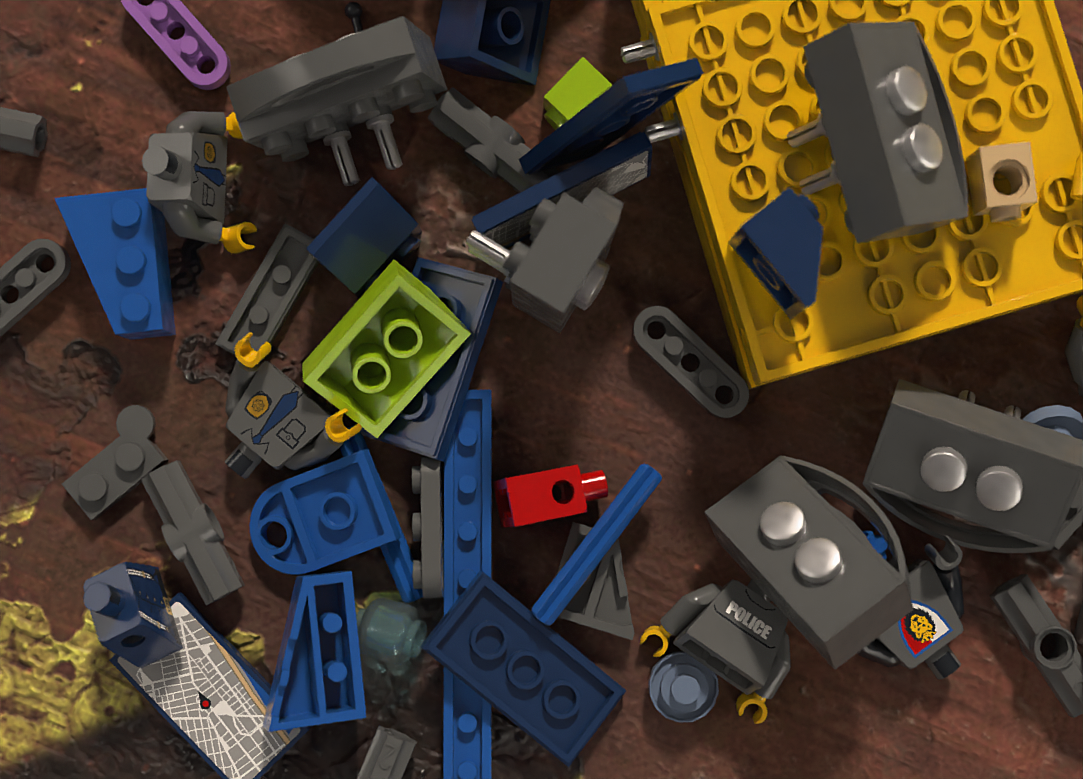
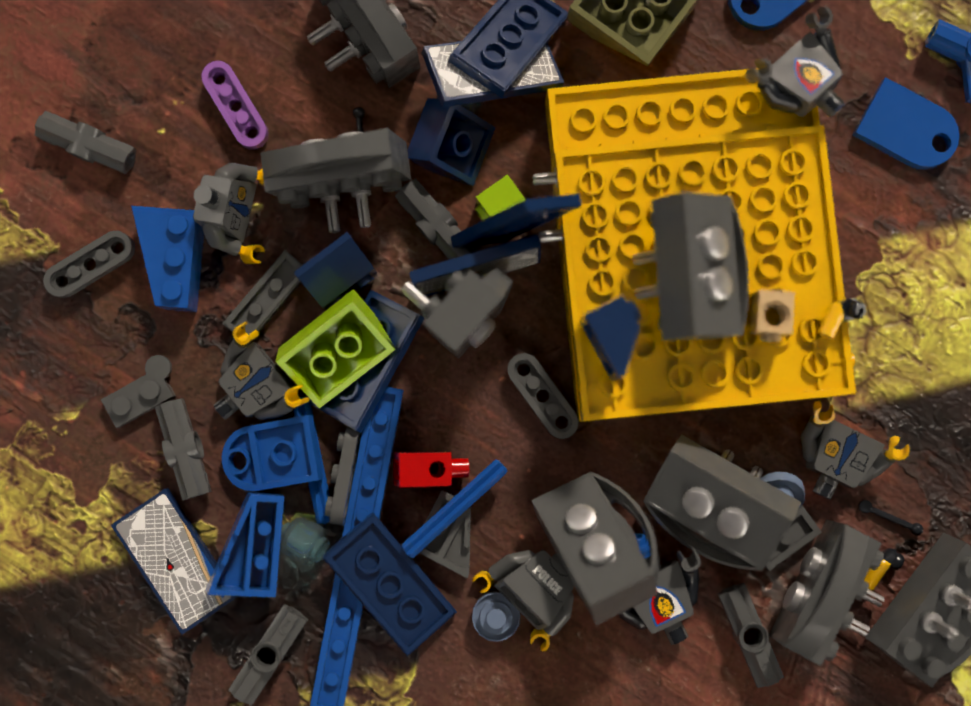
camera: 15 degrees right, 0 degrees up
dark blue torso [83,562,183,668] -> none

